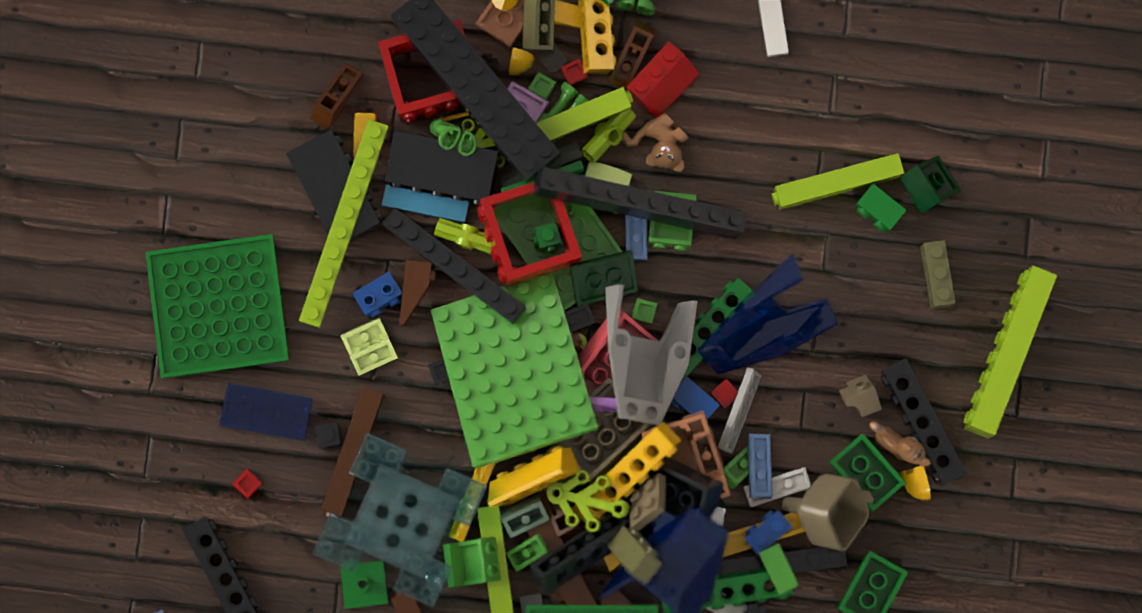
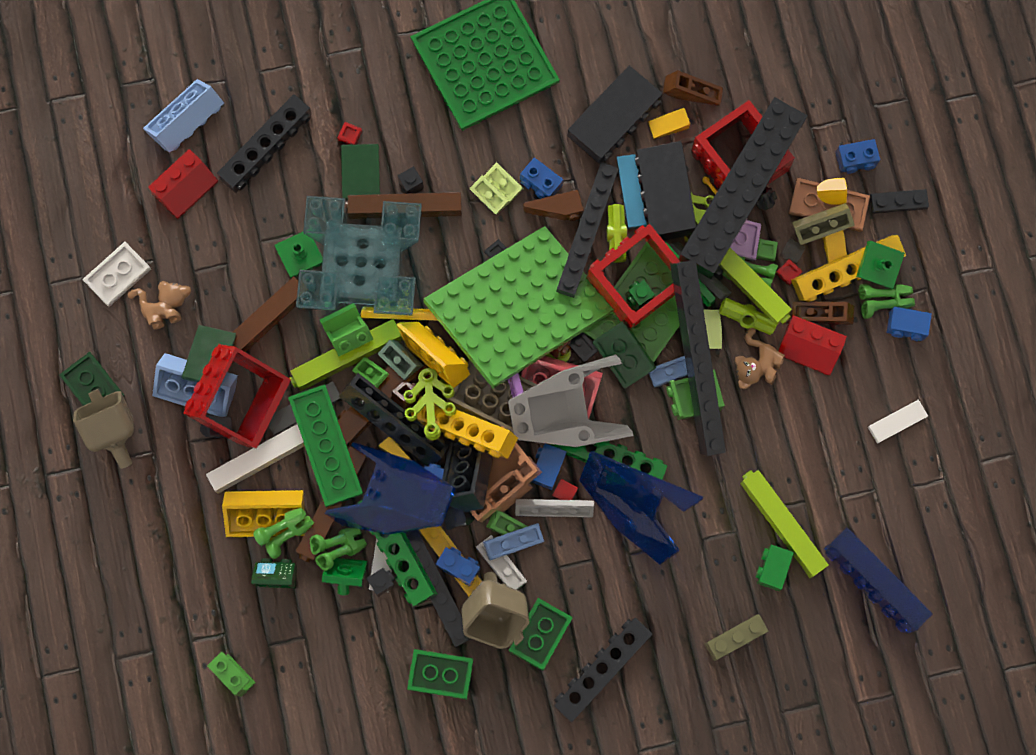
camera: 65 degrees right, 5 degrees down
clear blue plate [219,383,313,441] -> none
lime plate [299,119,389,328] -> none
bright green piece [429,118,476,156] -> none
yellow brick [509,47,535,75] -> none
olive brick [607,525,662,584] -> none
dark tan plate [630,473,666,532] -> none
bright green tile [632,298,658,325] -> none
bright green slope [759,544,799,594] -> none
dark tan brick [839,375,882,417] -> none
medium nougat animal [870,421,931,466] -> none
dark green slope [900,155,961,213] -> none
yellow brick [900,466,931,500] -> none
lime brick [963,266,1057,439] -> none
none -> dark green tile [341,144,380,200]
none -> clear blue brick [824,527,933,633]

